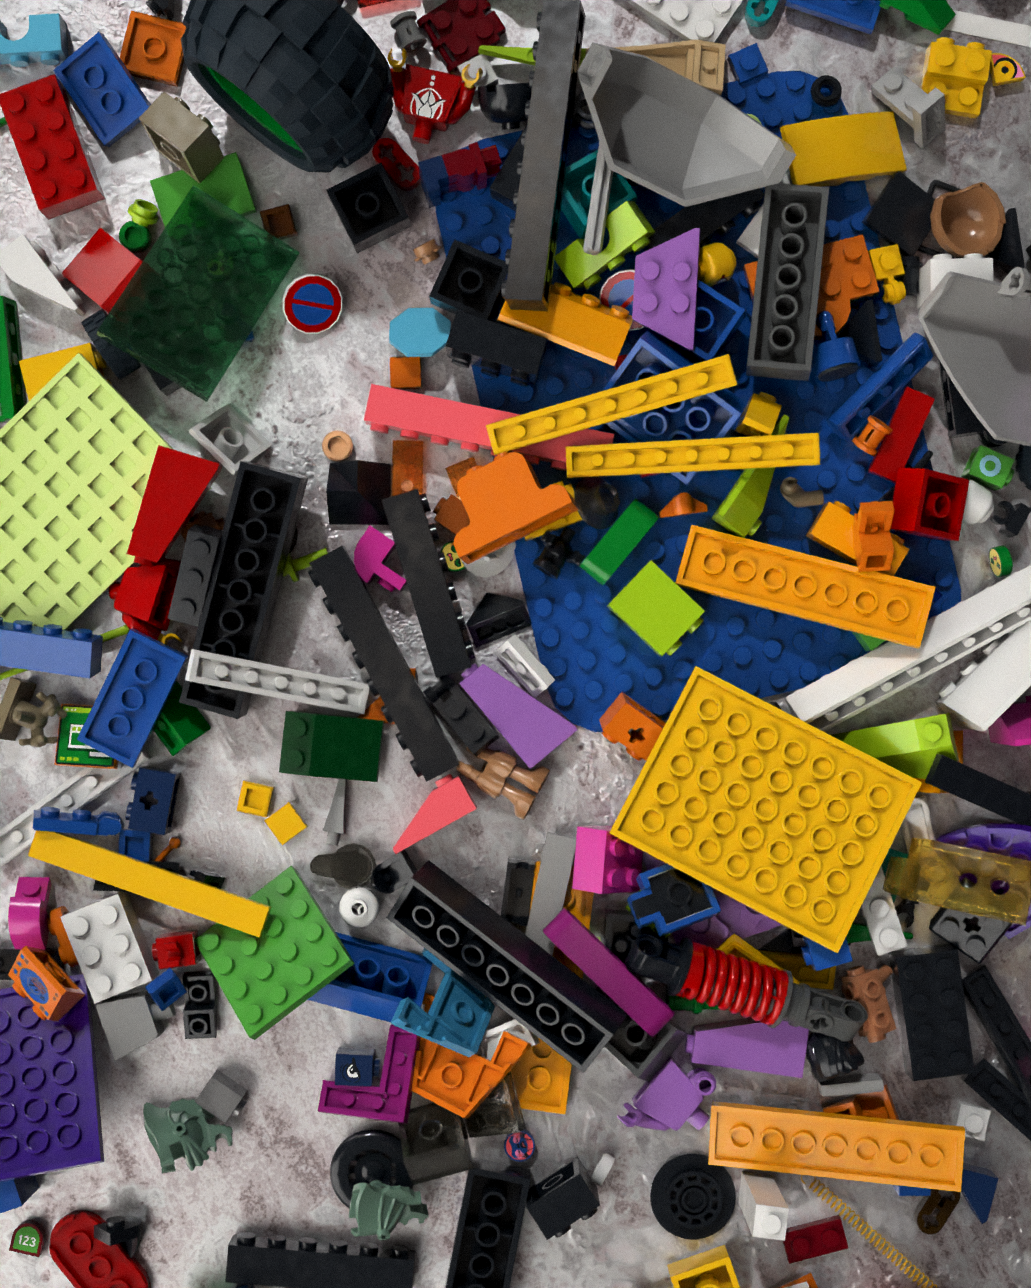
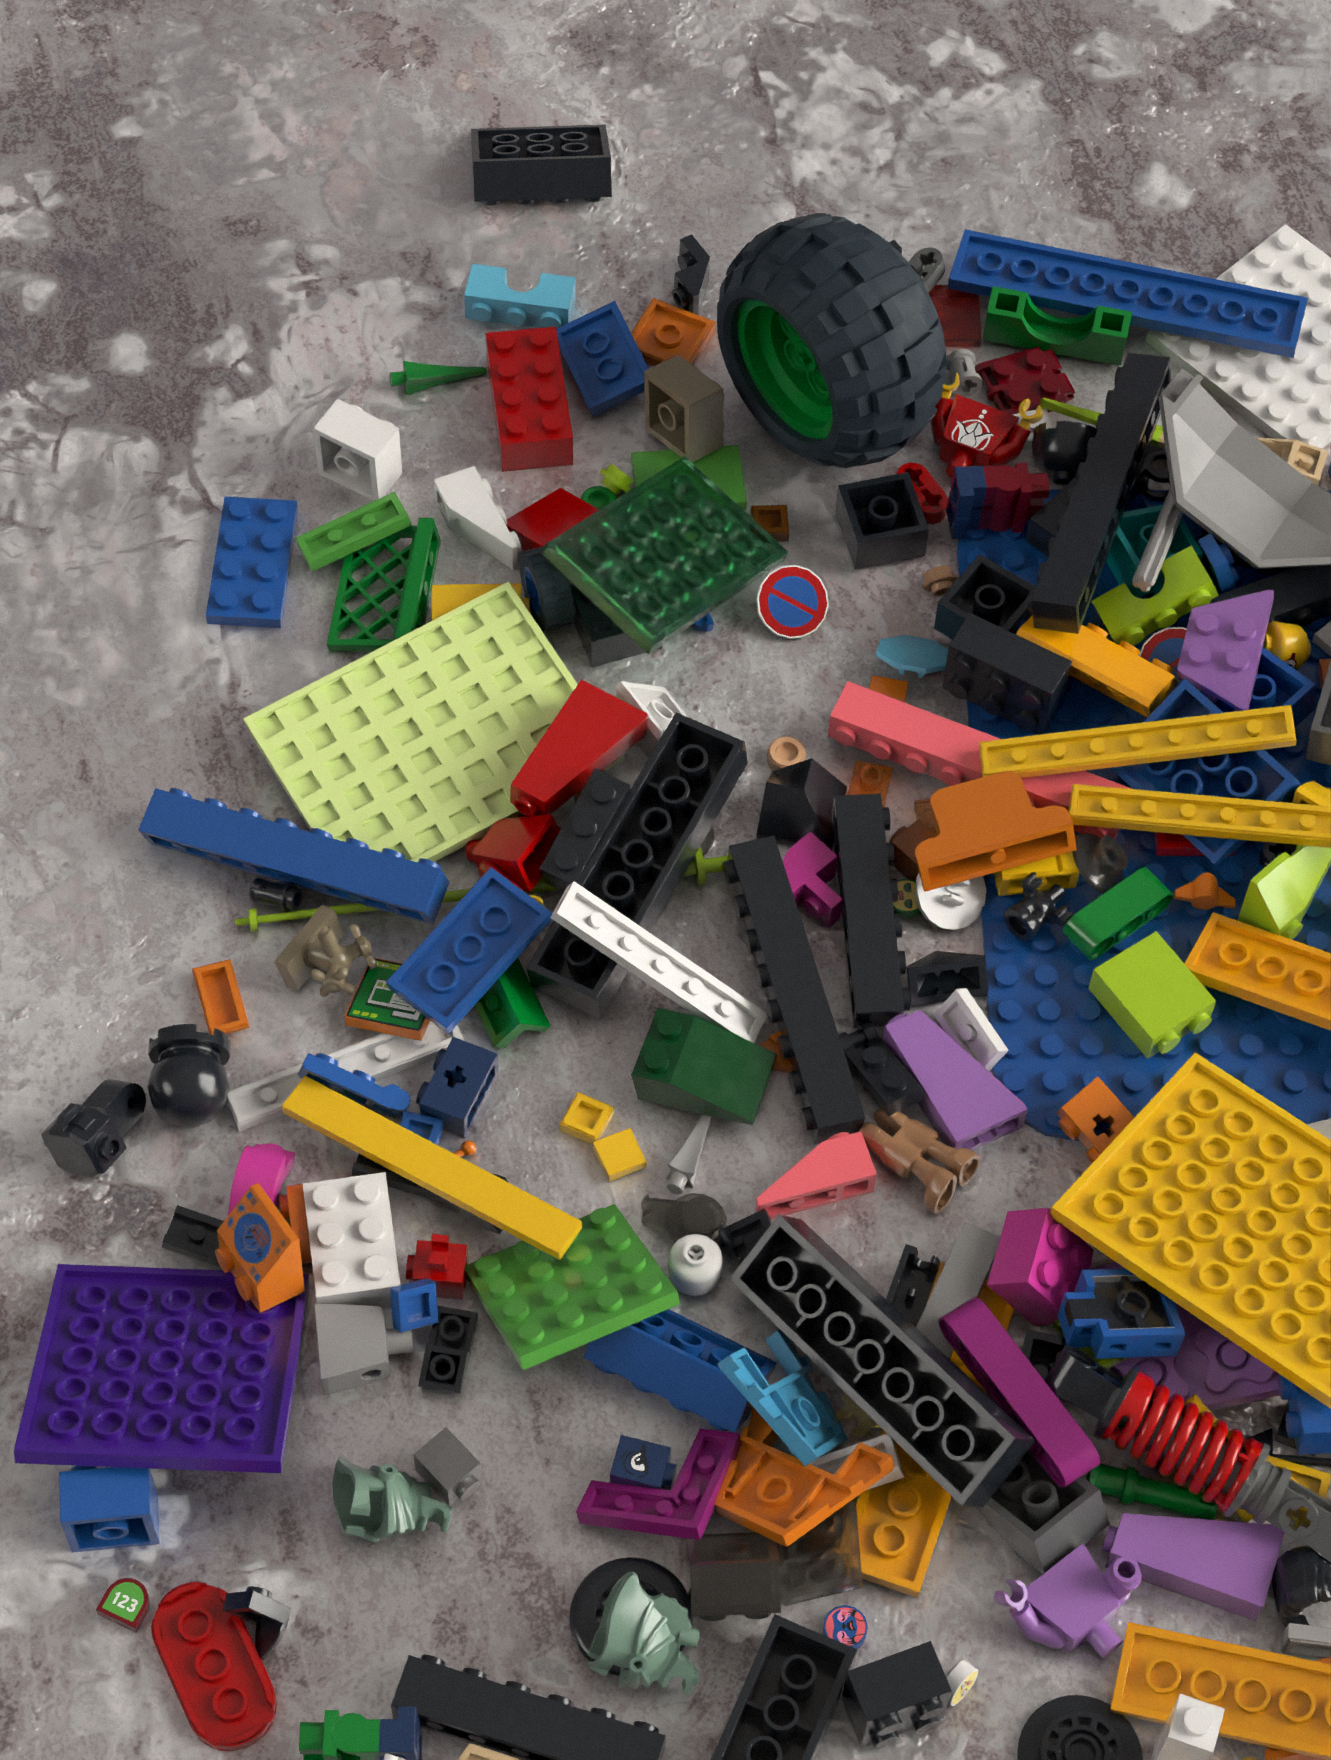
camera: 10 degrees right, 30 degrees down
none -> blue plate [1198,533,1240,594]

